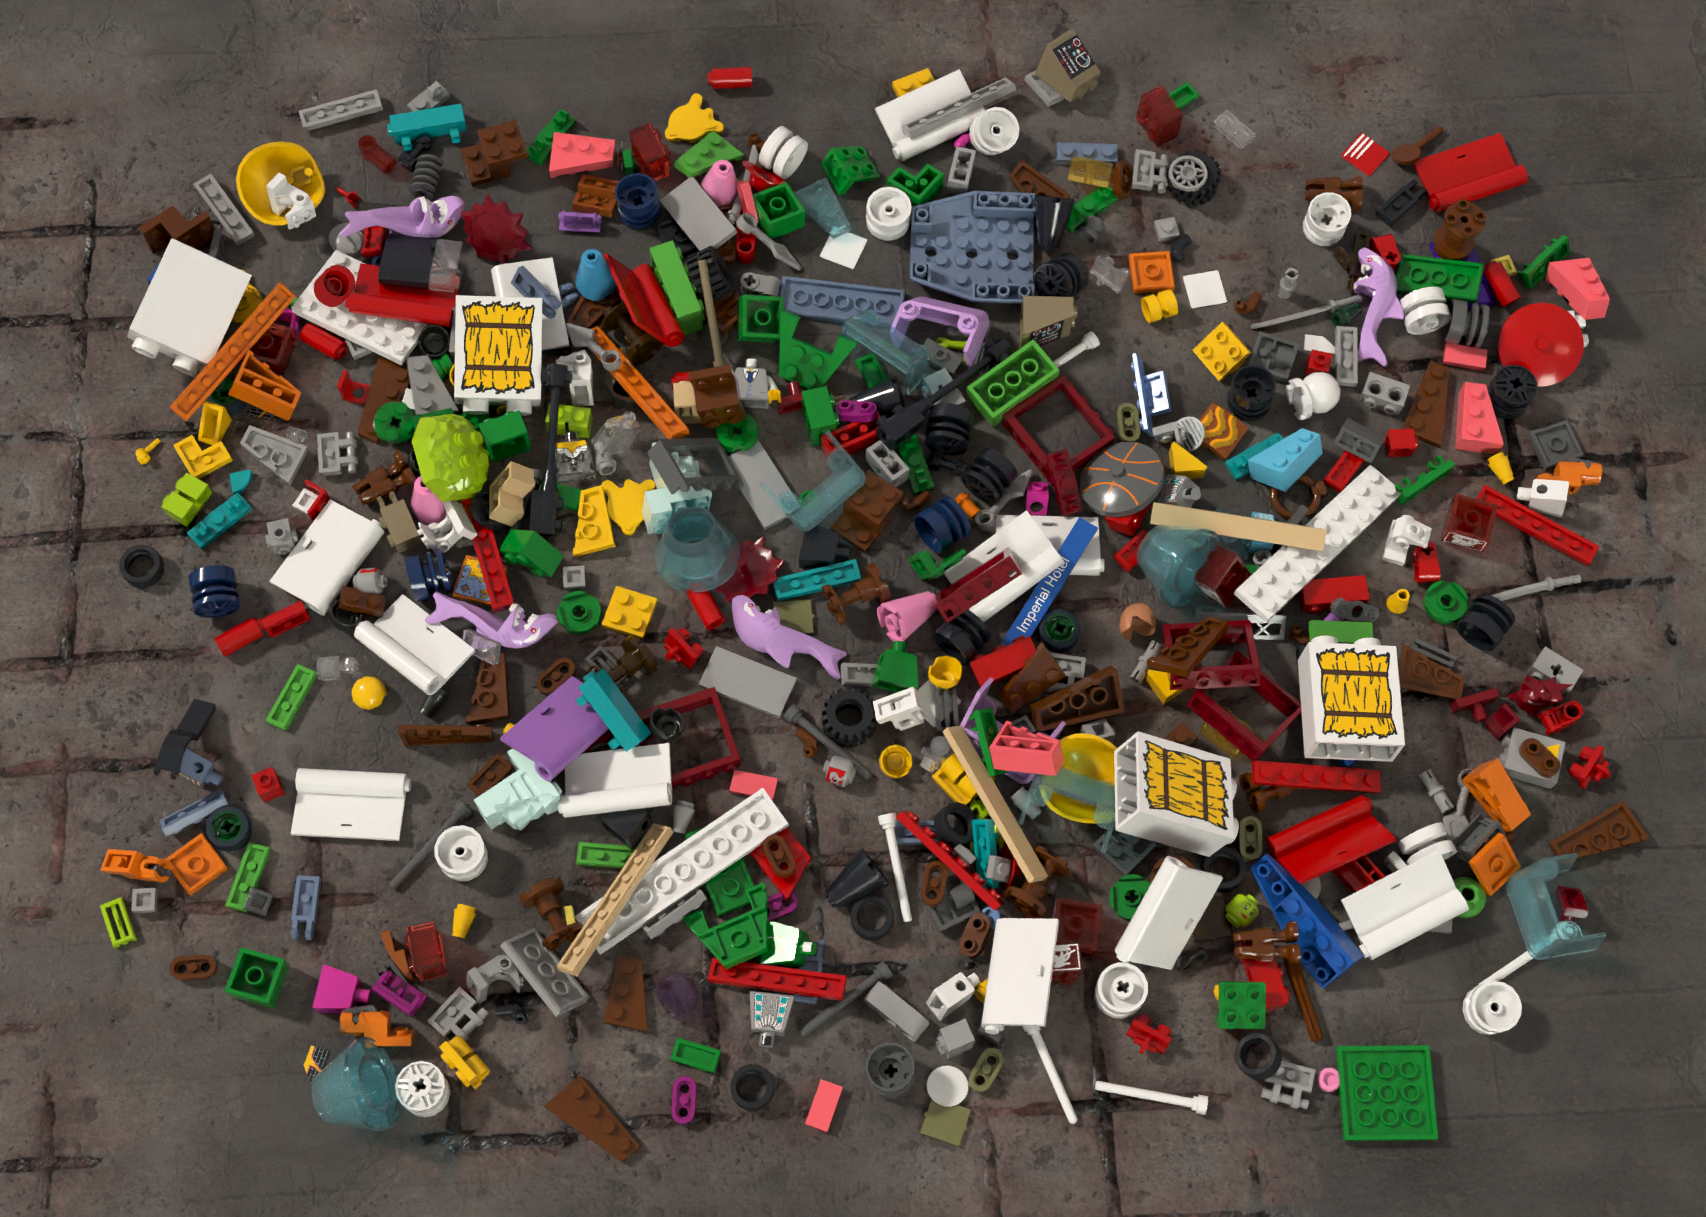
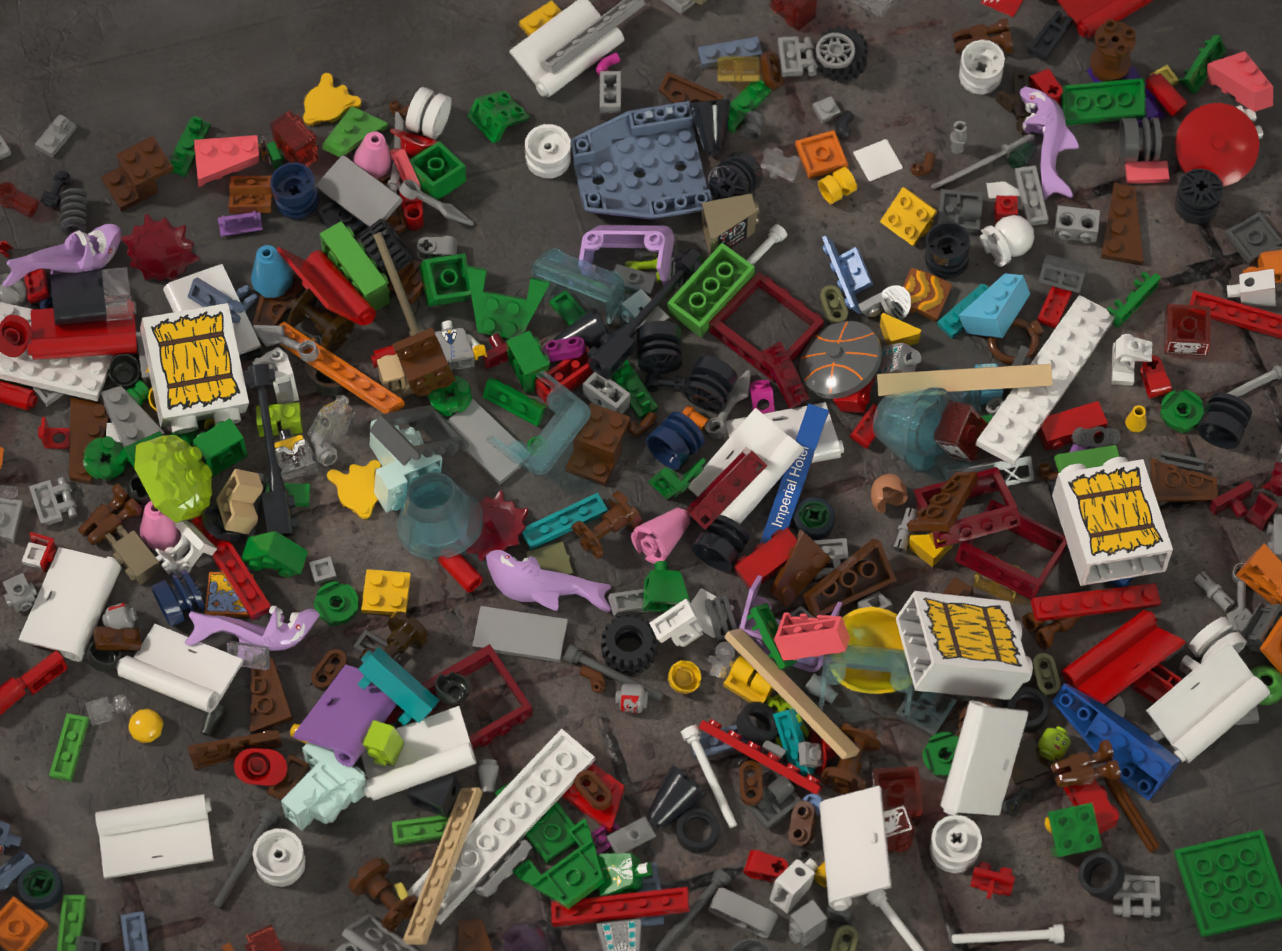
camera: 10 degrees left, 5 degrees down
red brick [251,767,285,802] -> none
teal brick [387,103,467,152] -> none
yellow cone [452,904,476,939] -> none
yellow wing [573,485,616,557] -> none
red hips [664,627,703,670] -> none
red brick [707,67,752,89] -> none
coral tile [729,770,778,801] -> none
sand blue tile [779,276,905,329] -> none
clear light blue wing [794,178,852,239] -> none
black torso [799,522,851,568] -> none
white sticker [820,227,867,269] -> none
green brick [887,164,944,207] -> none
yellow hair [928,656,962,689] -> none
white wheel [969,107,1019,156] -> none
bright pink tile [1317,1068,1339,1092] -> none
red brick [1384,429,1418,457] -> none
white wheel [1400,287,1452,335] -> none
coral wedge [1455,382,1504,455] -> none
yellow cone [1487,452,1515,485] -> none
none -> red piece [234,748,288,786]
none -> lime piece [363,720,404,767]
none -> green plate [482,377,546,426]
none -> light grey plate [607,817,656,853]
none -> red piece [743,850,788,883]

